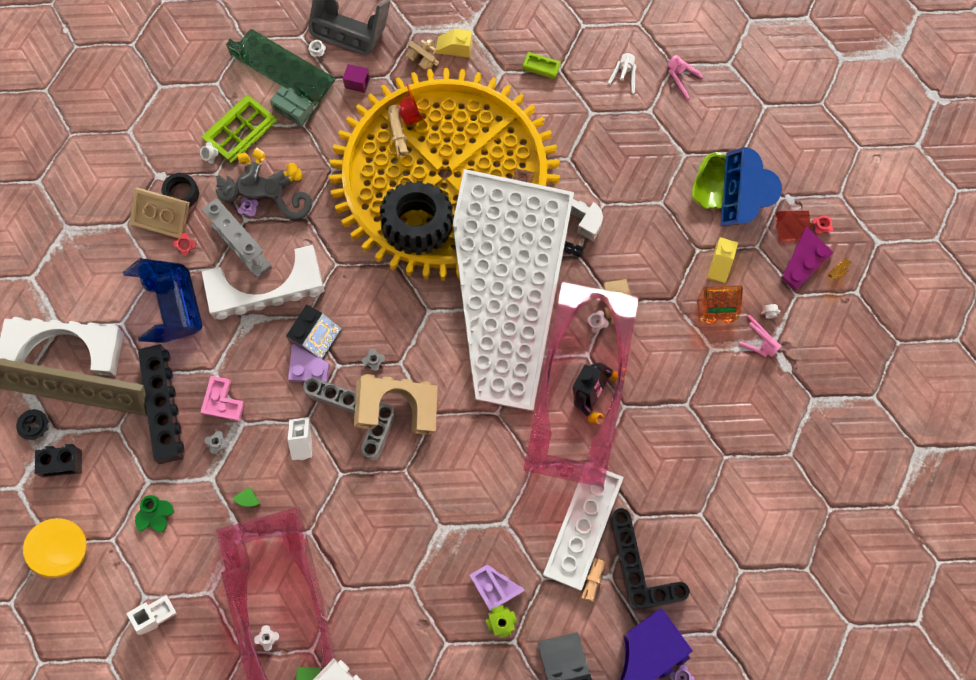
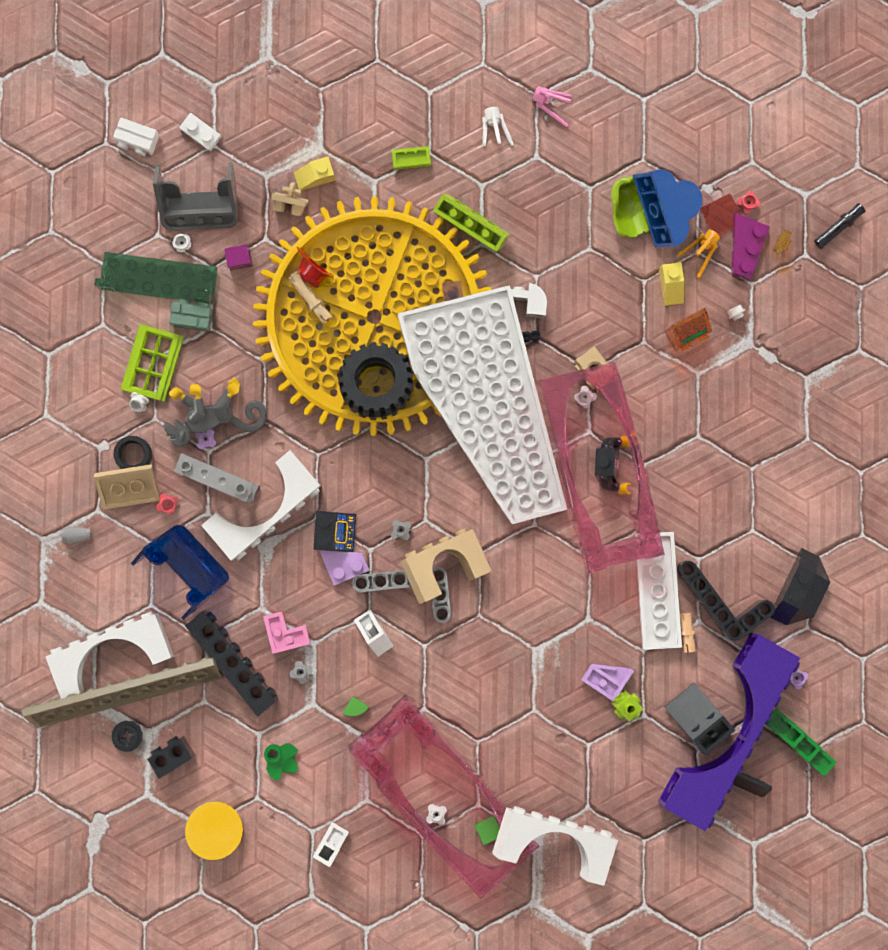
camera: 30 degrees left, 15 degrees up
bright pink plant [739,315,781,357] -> none
none -> light grey cone [61,526,91,545]
none -> lime brick [433,193,510,252]
none -> light orange plant [677,229,720,279]
none -> black wedge [770,548,830,625]
none -> black pin [814,203,866,249]

